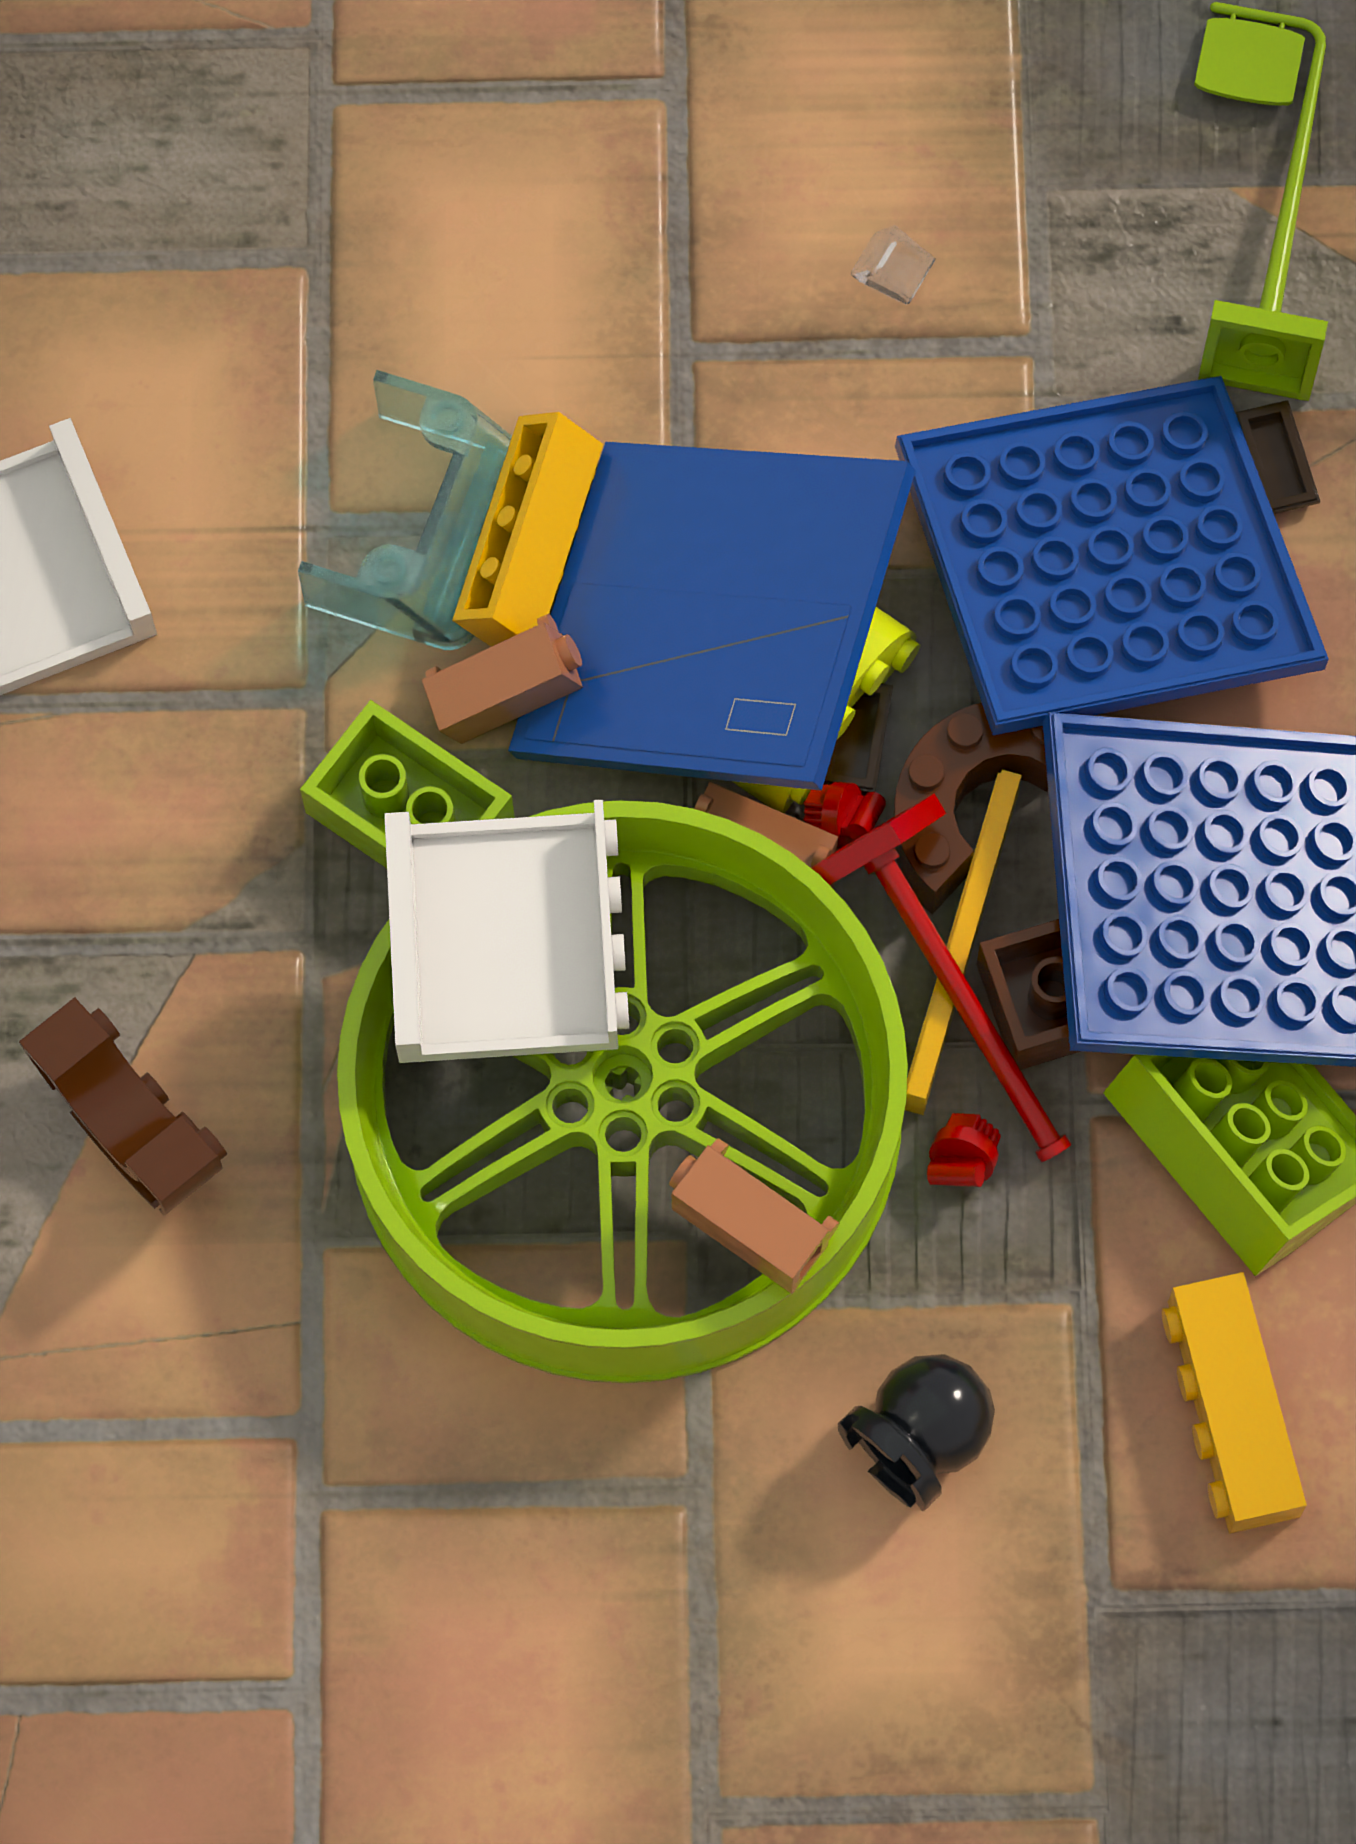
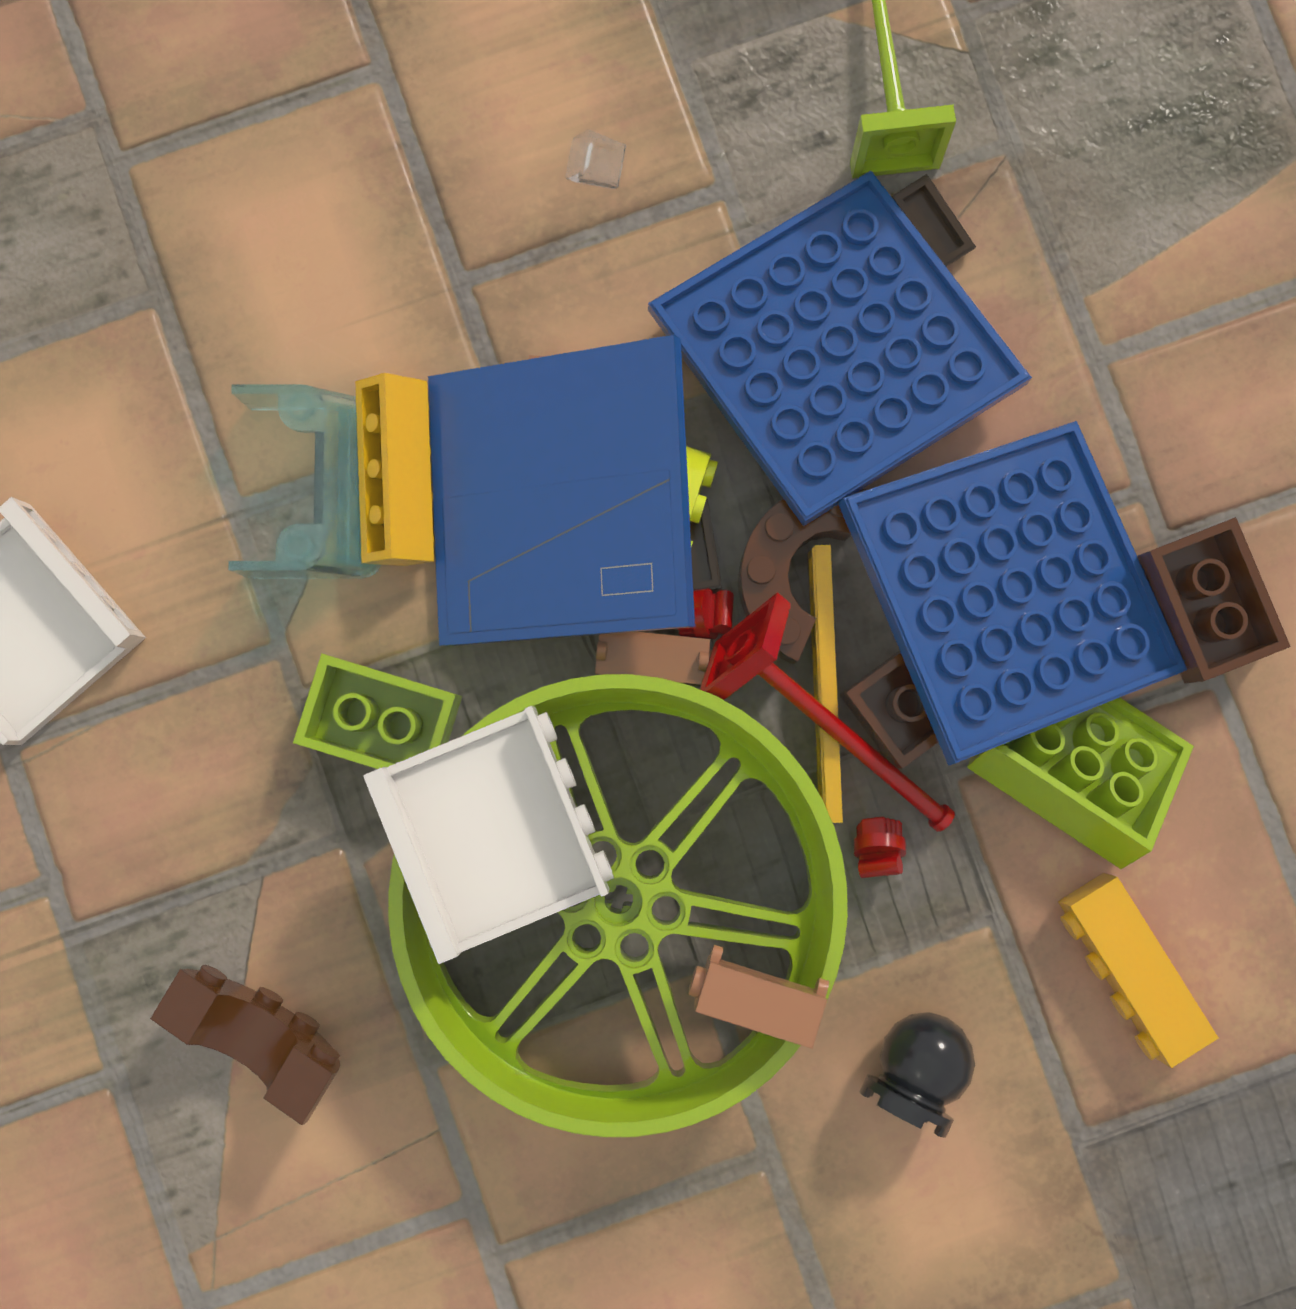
camera: 20 degrees left, 15 degrees up
nougat brick [421,614,583,744] -> none

